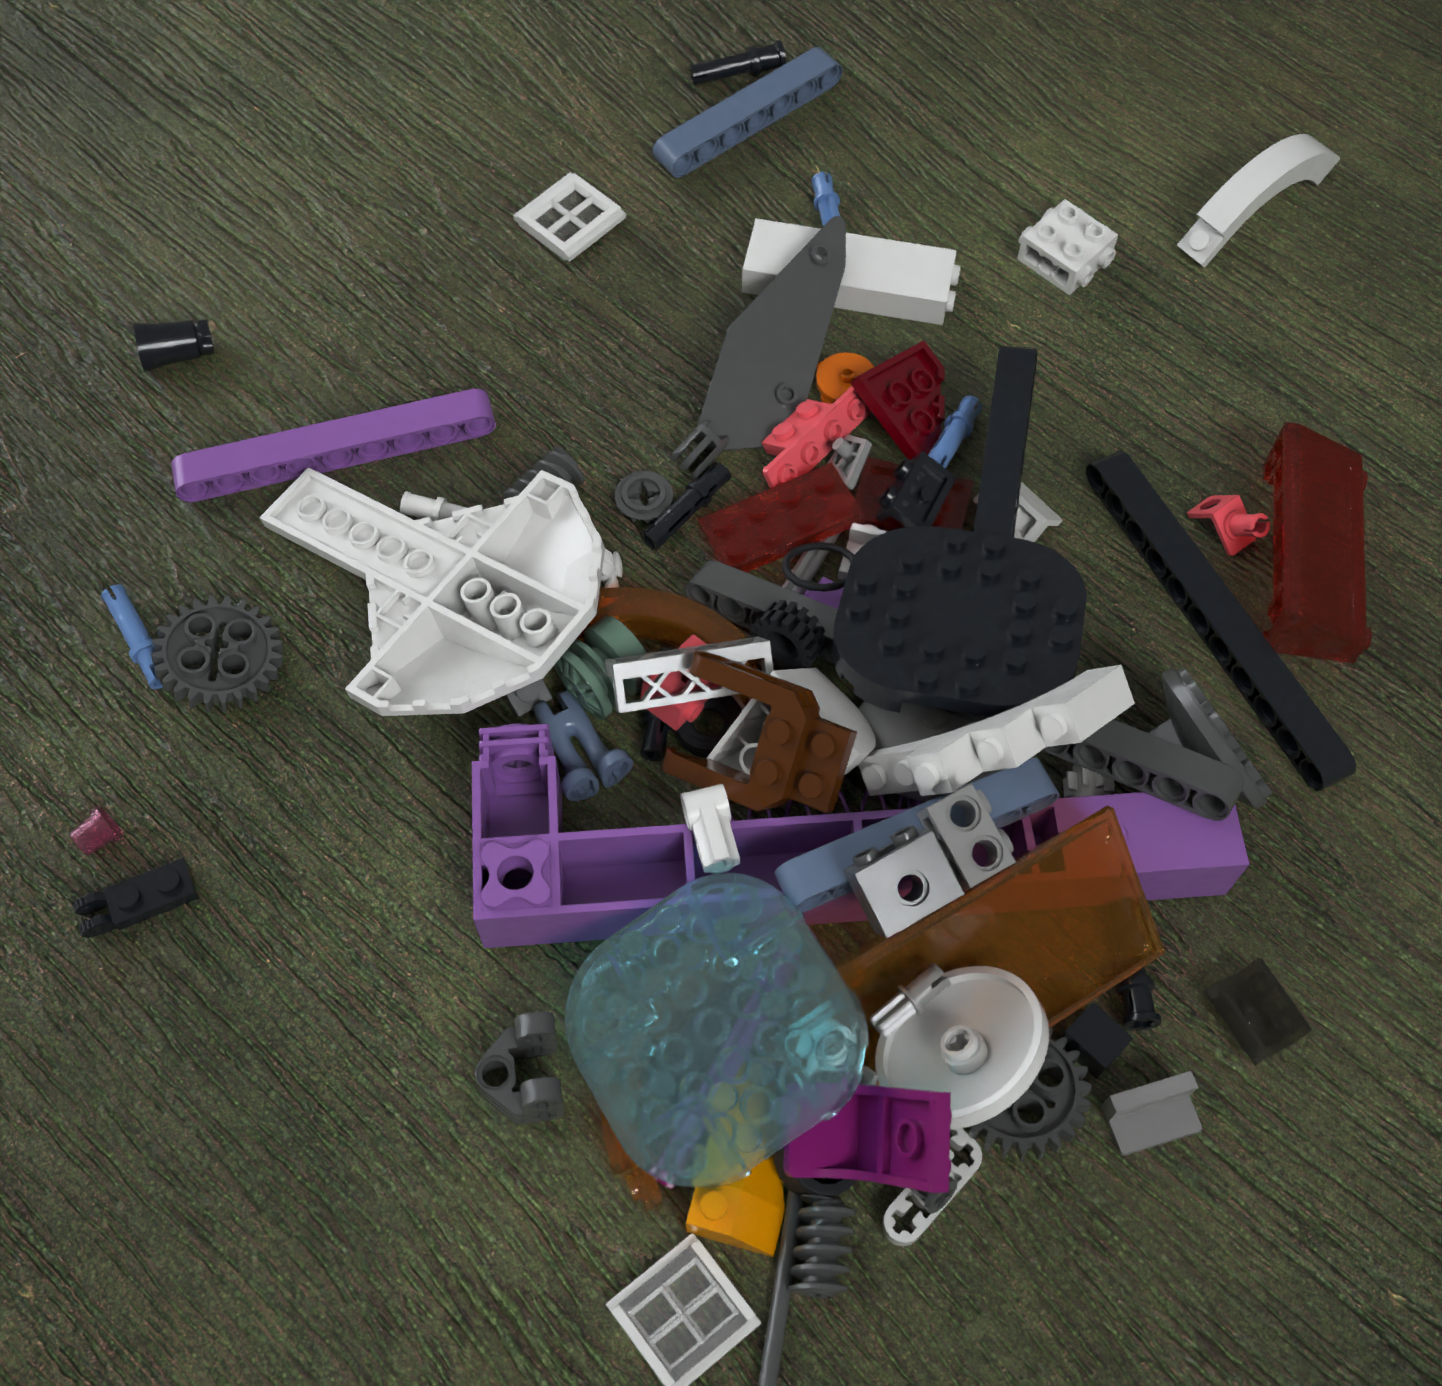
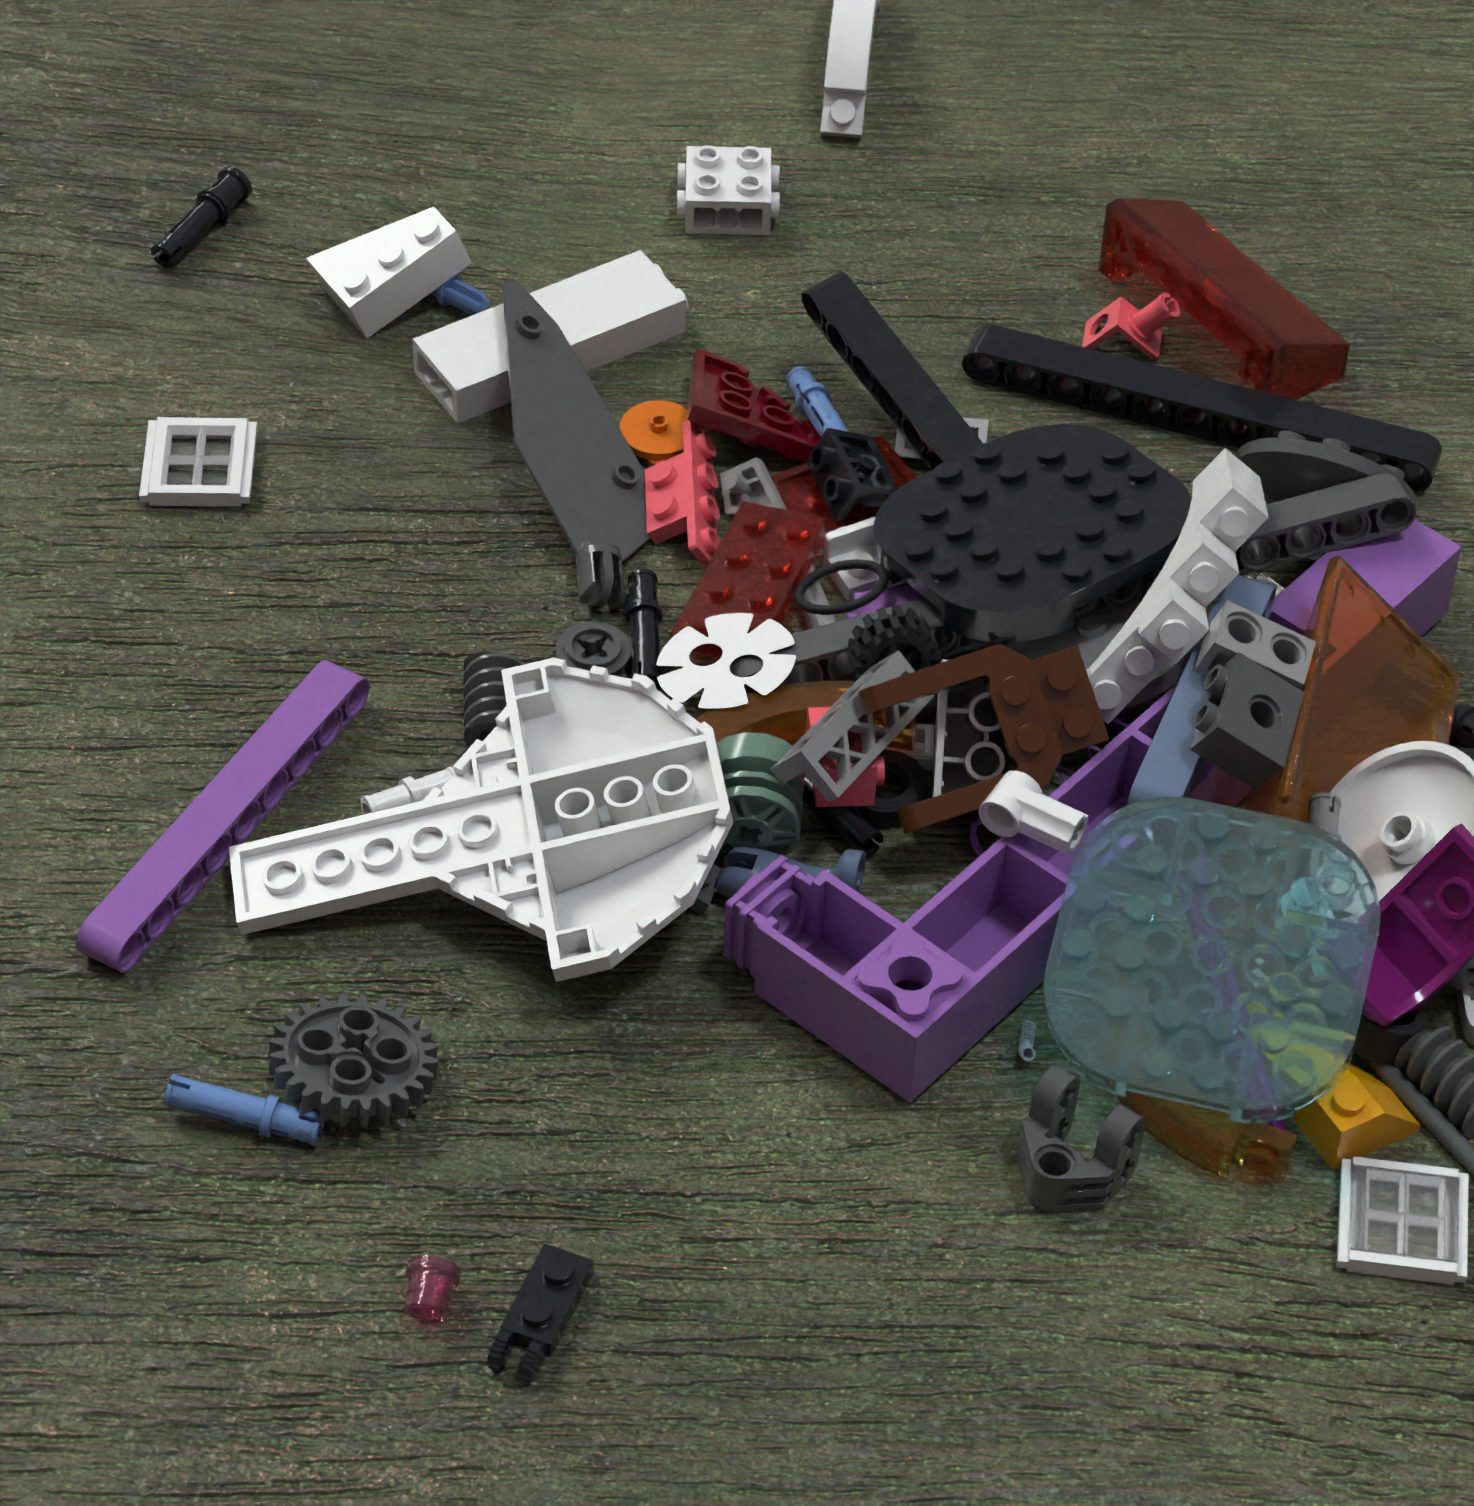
camera: 45 degrees left, 15 degrees down
sand blue beam [652,47,843,178] -> none
none -> white wedge [306,207,472,339]
none -> white piece [656,613,796,709]

